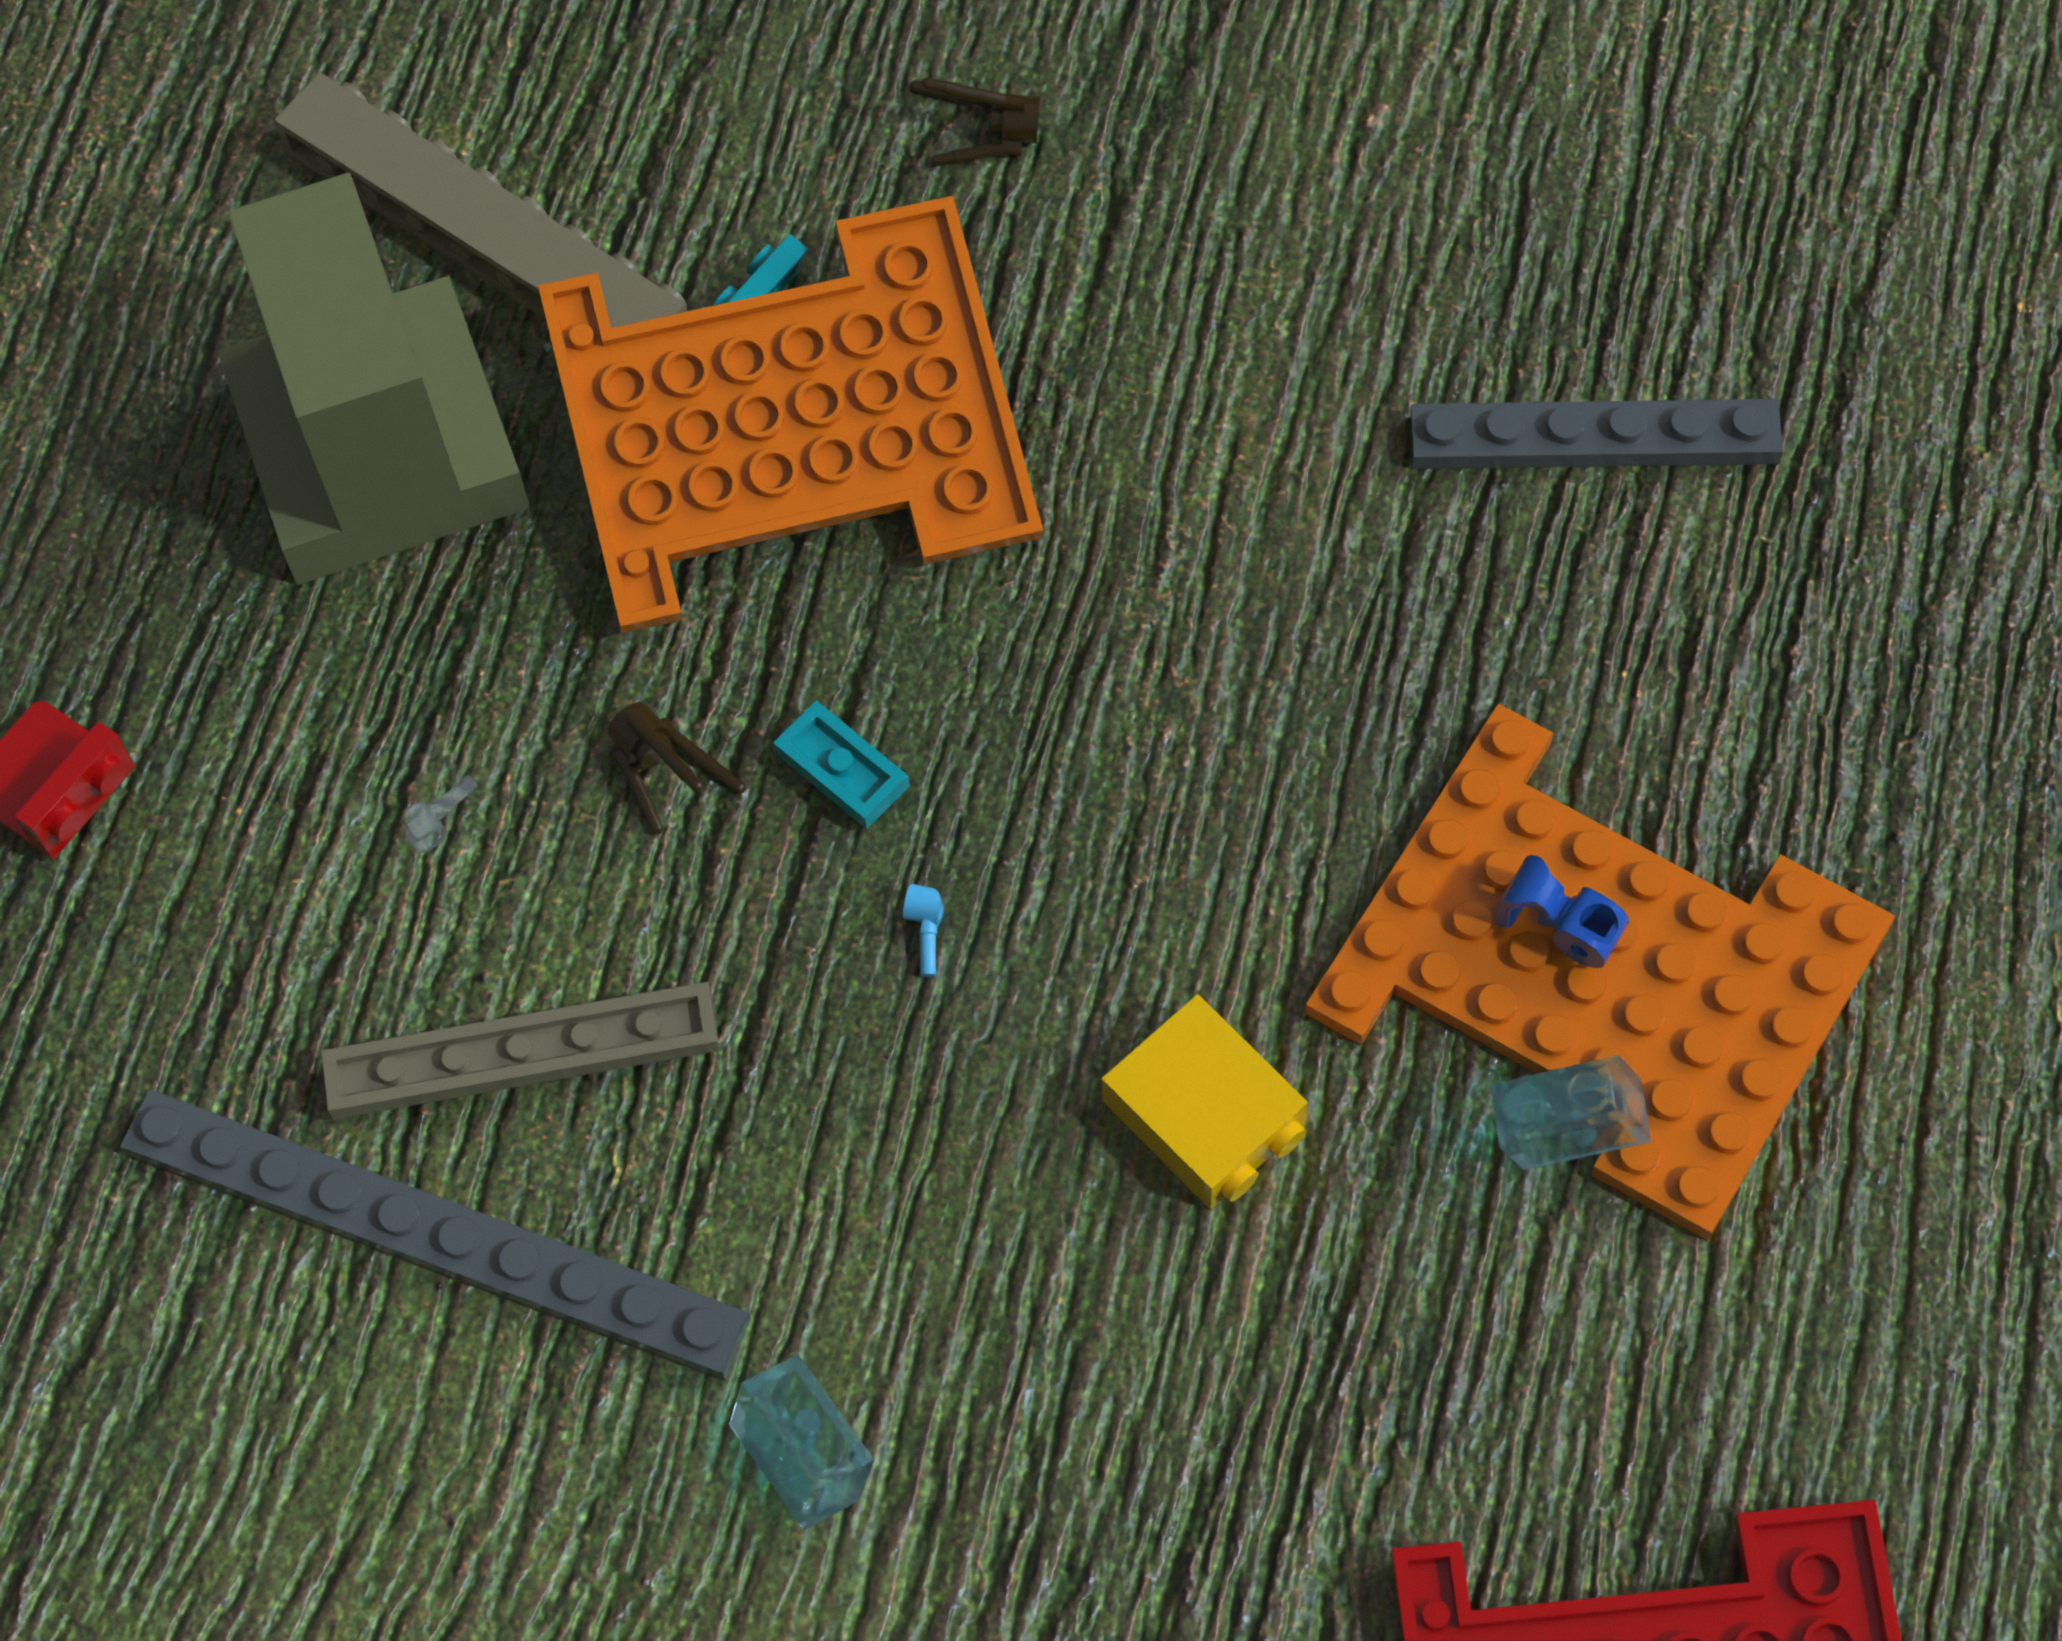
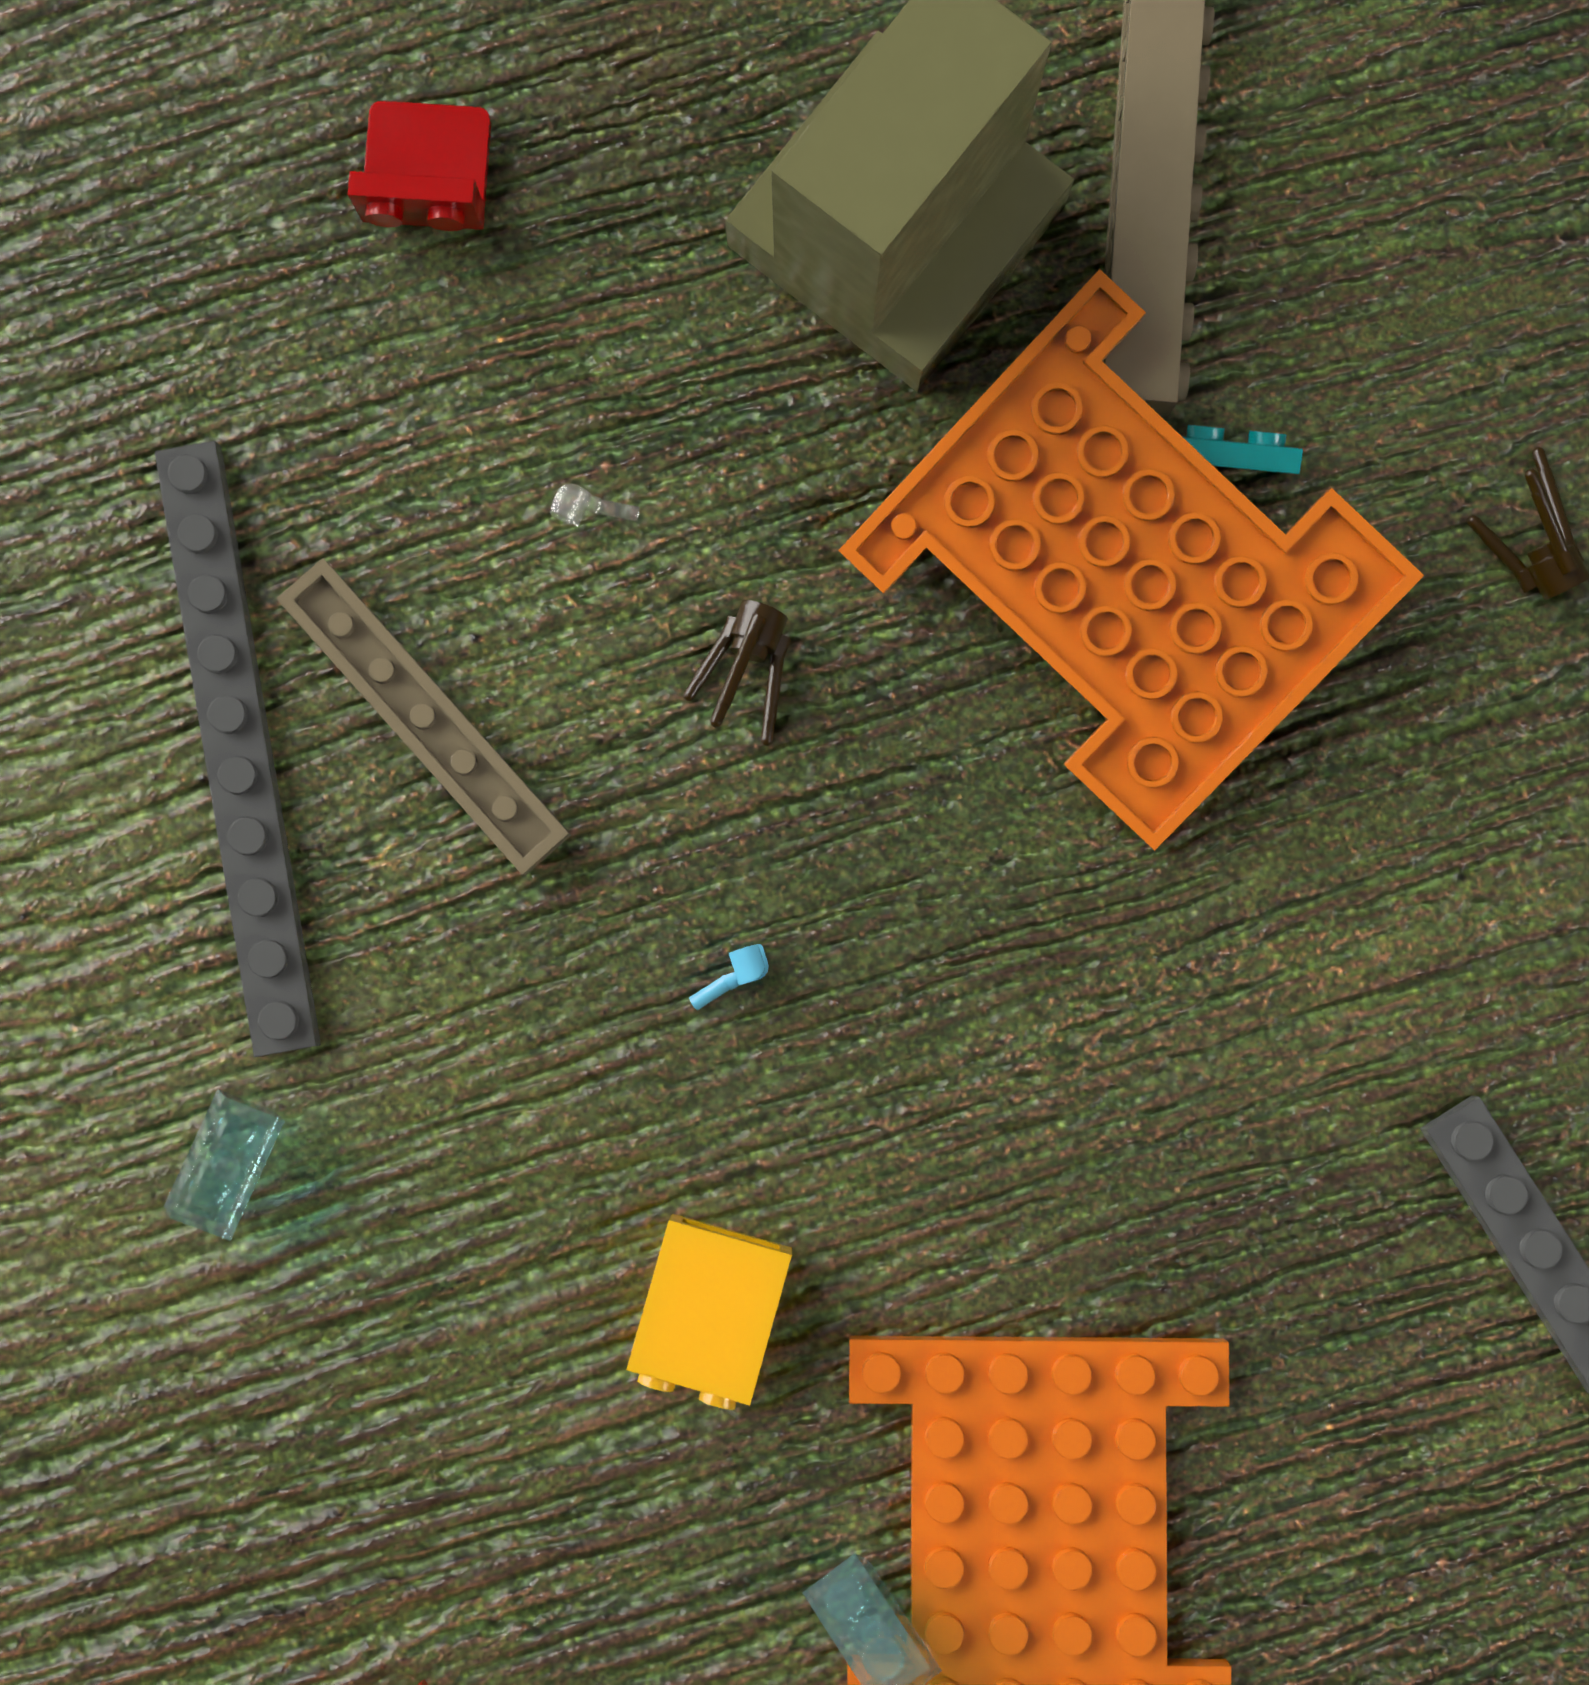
camera: 55 degrees right, 20 degrees up
teal plate [773,700,910,829] -> none
blue leg [1495,855,1629,968] -> none

